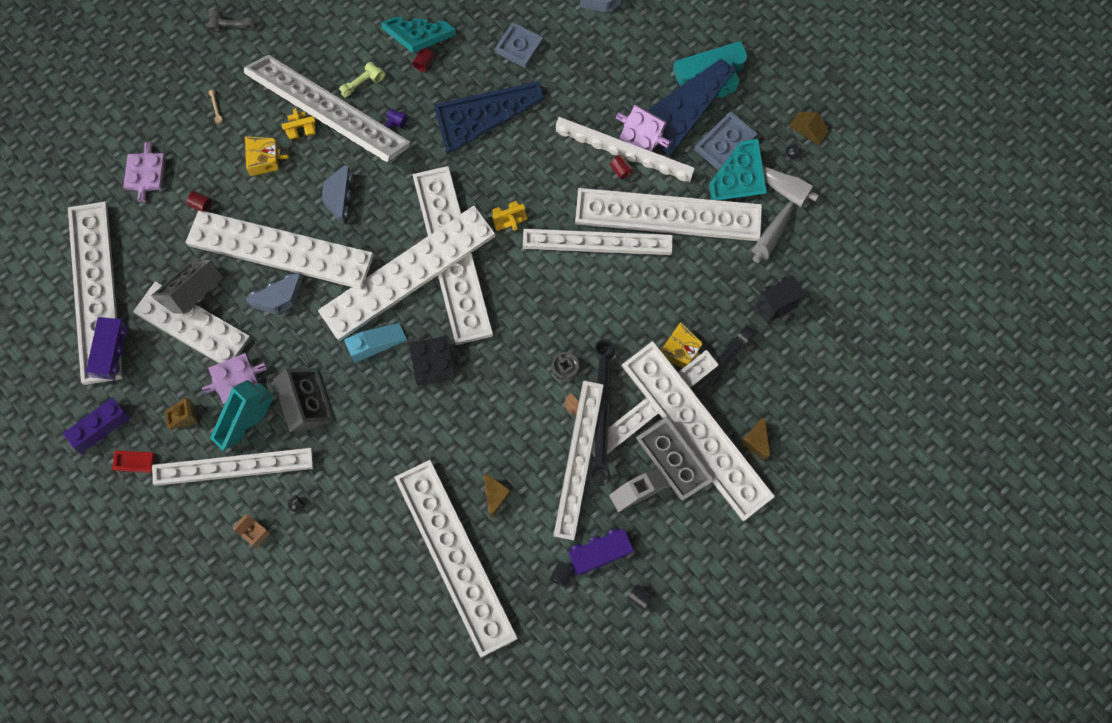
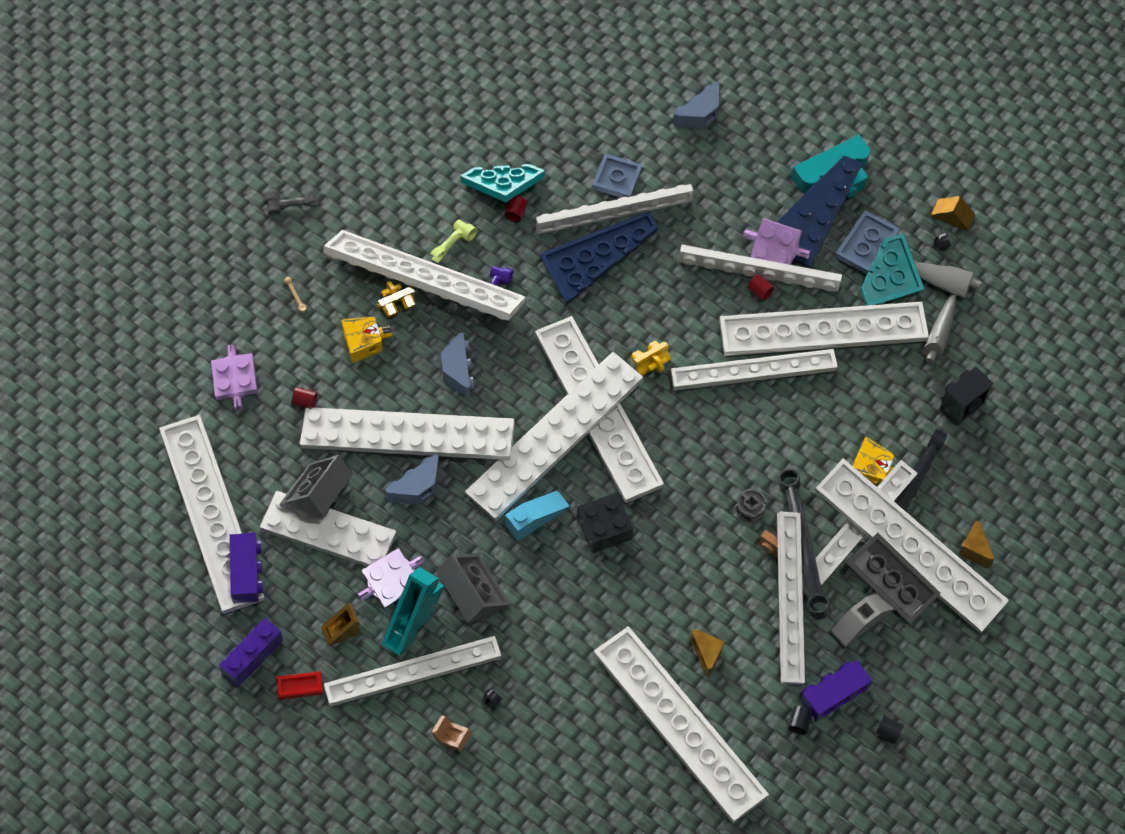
camera: 10 degrees left, 10 degrees down
none -> white plate [536,184,693,234]

